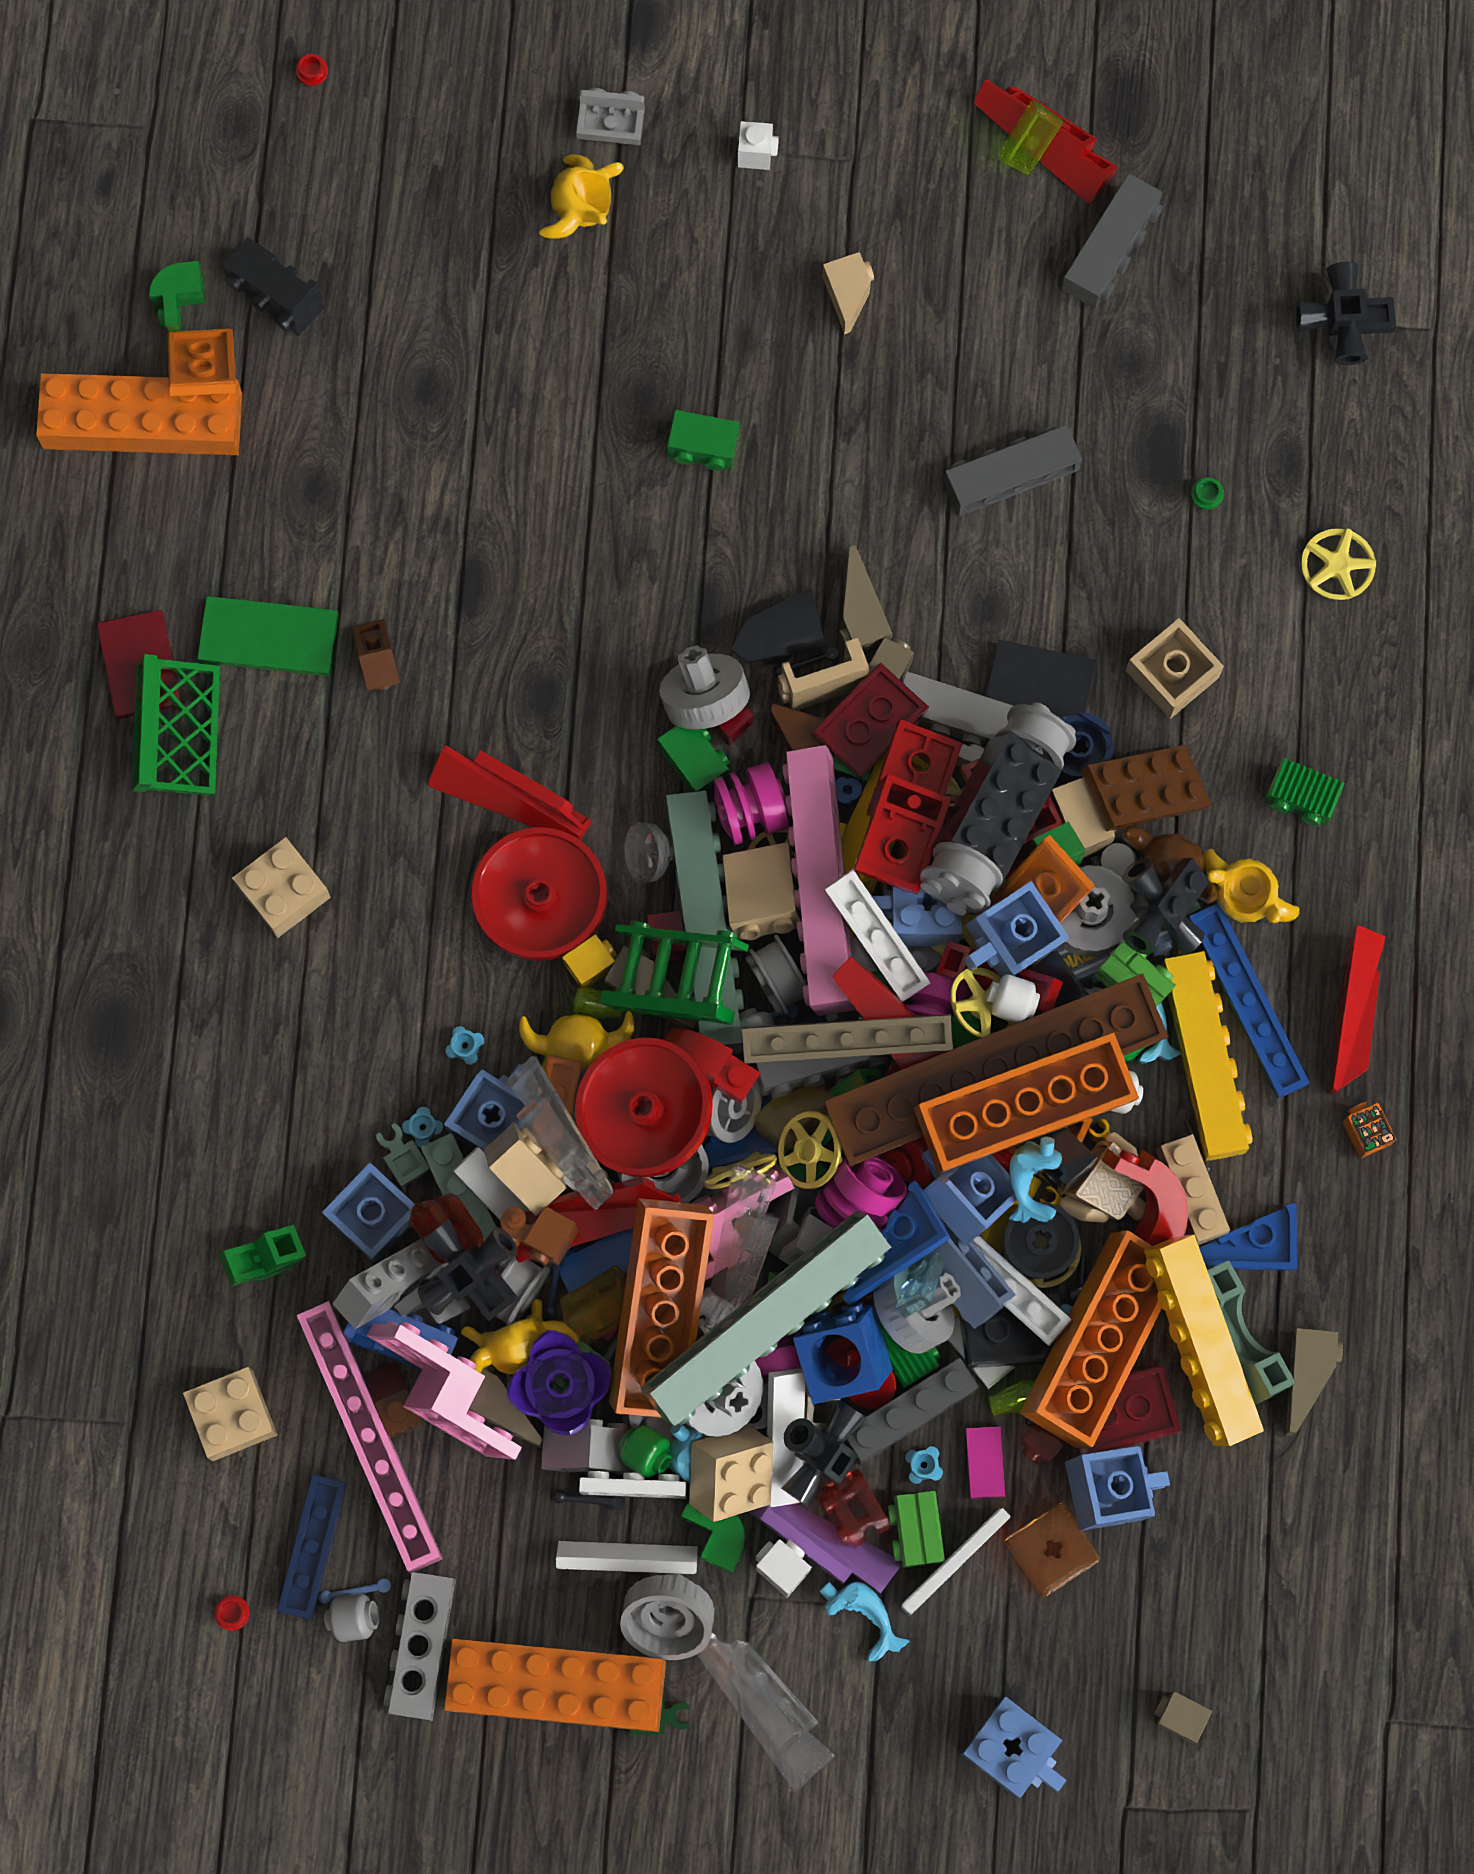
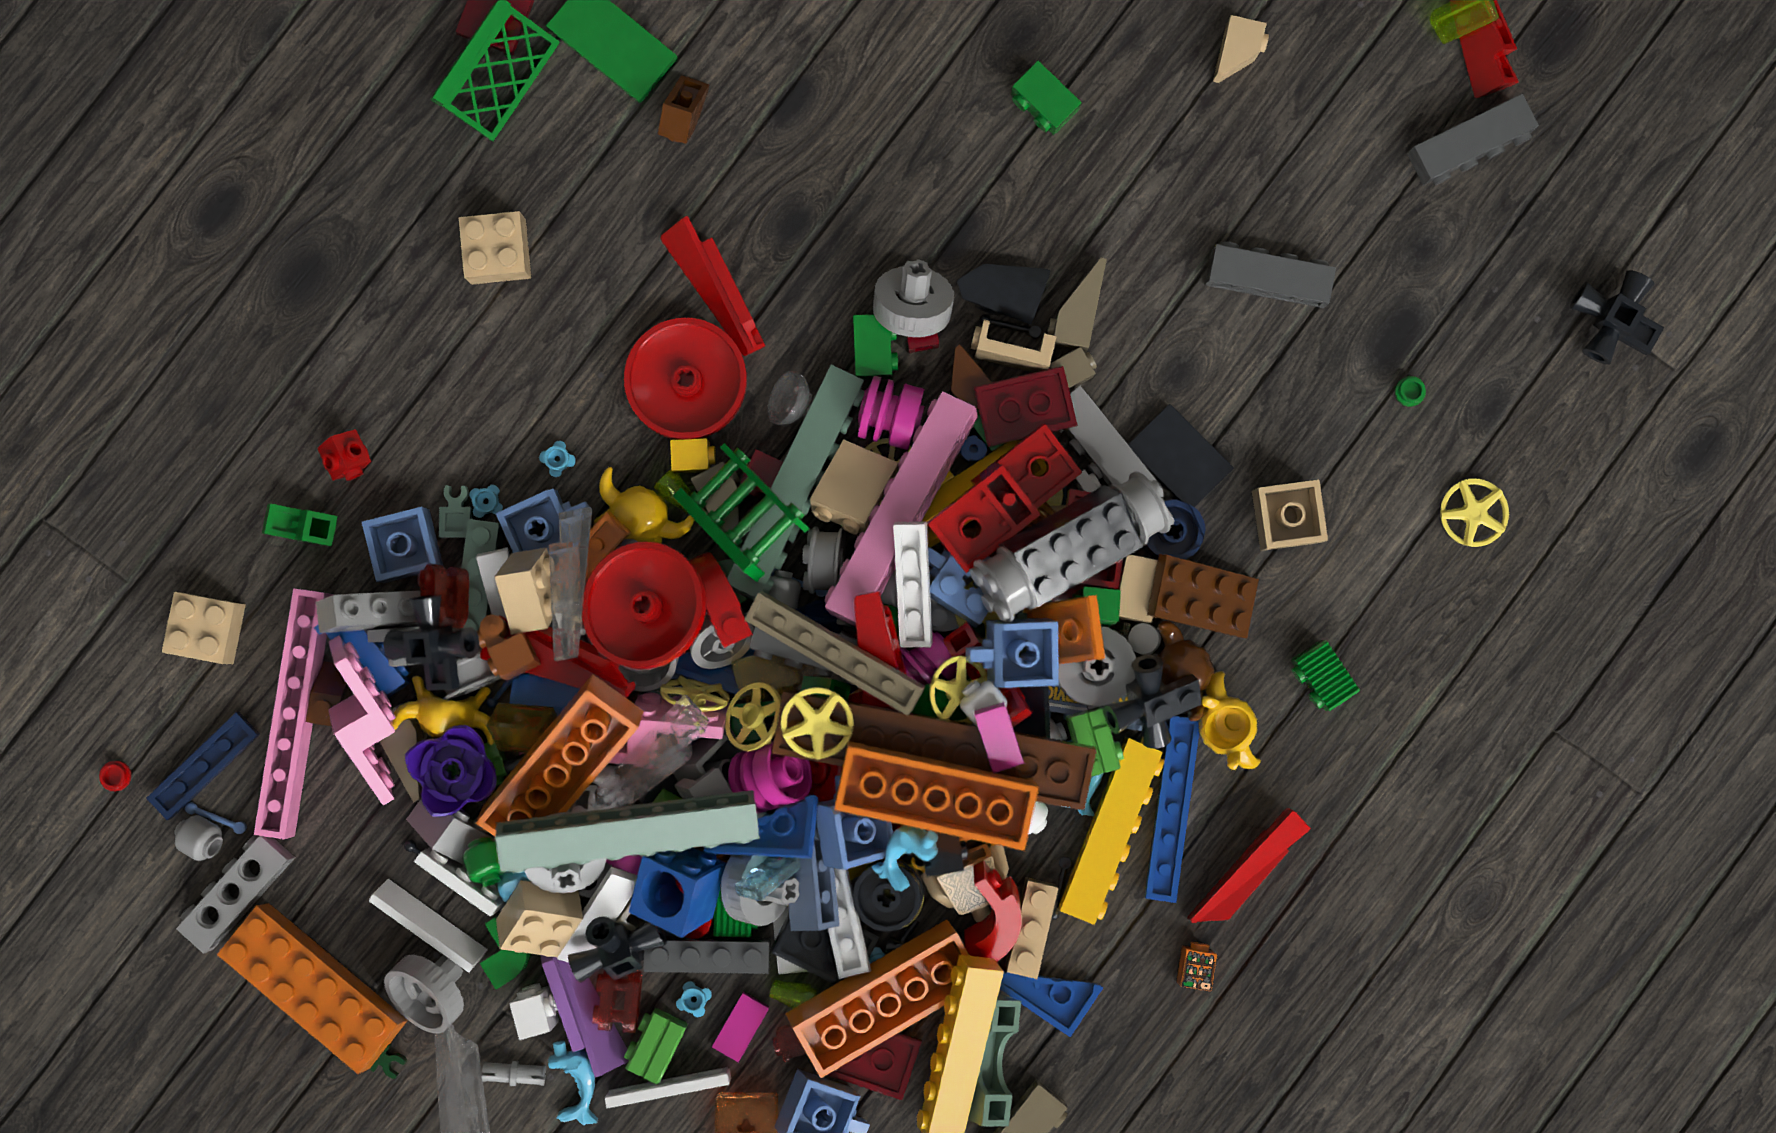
camera: 30 degrees right, 10 degrees up
none -> red brick [317,429,372,481]
none -> light grey pin [482,1061,546,1086]
none -> light yellow wheel [781,688,853,760]
none -> dark pink tile [974,702,1024,773]

